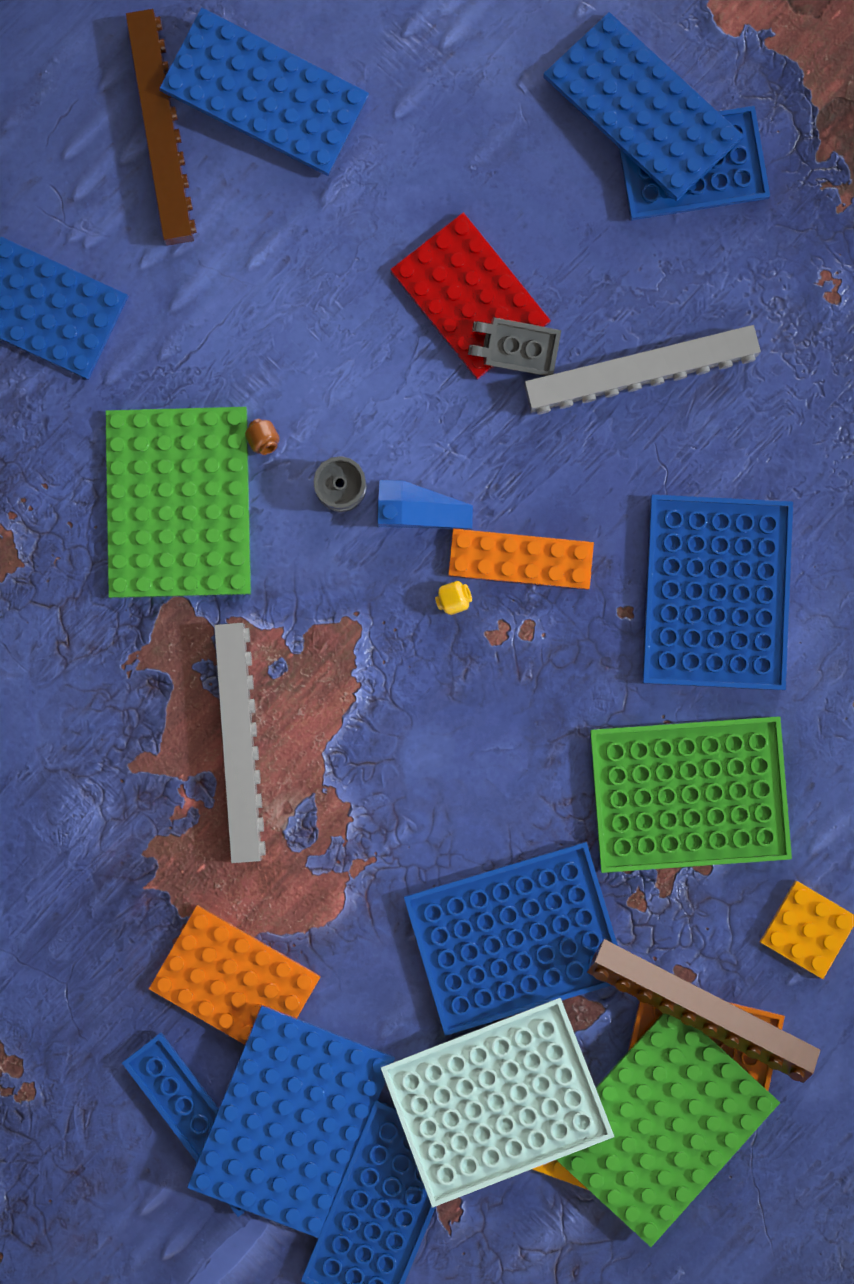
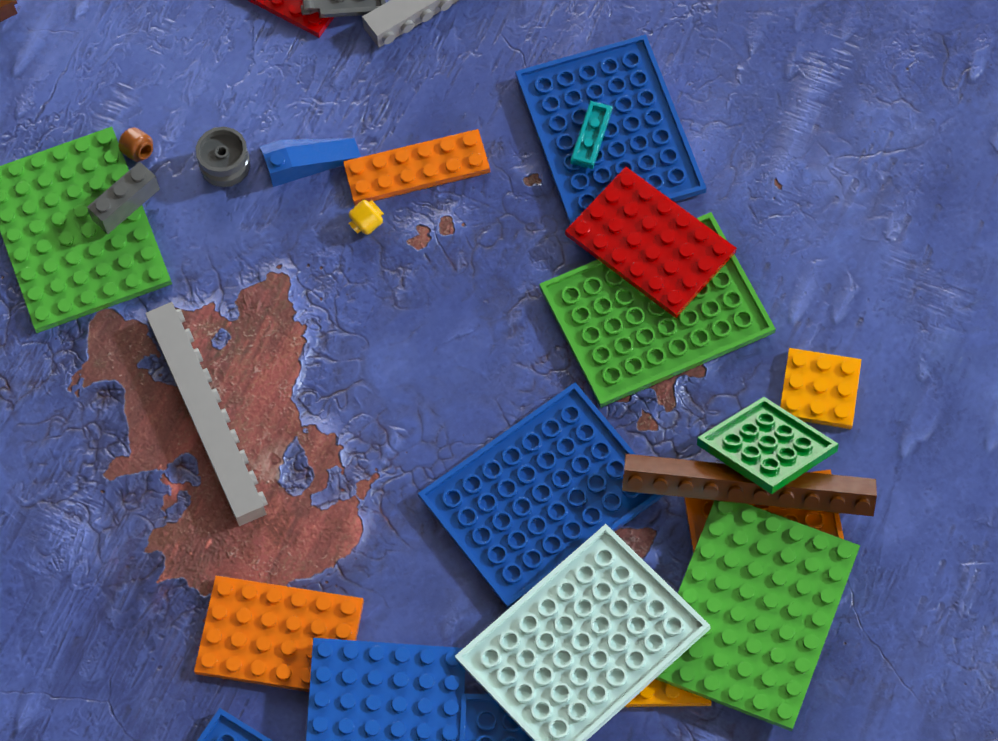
camera: 20 degrees left, 20 degrees down
none -> dark grey brick [87,162,160,234]
none -> red plate [565,167,737,318]
none -> teal tile [571,101,613,169]
none -> green plate [697,397,839,494]

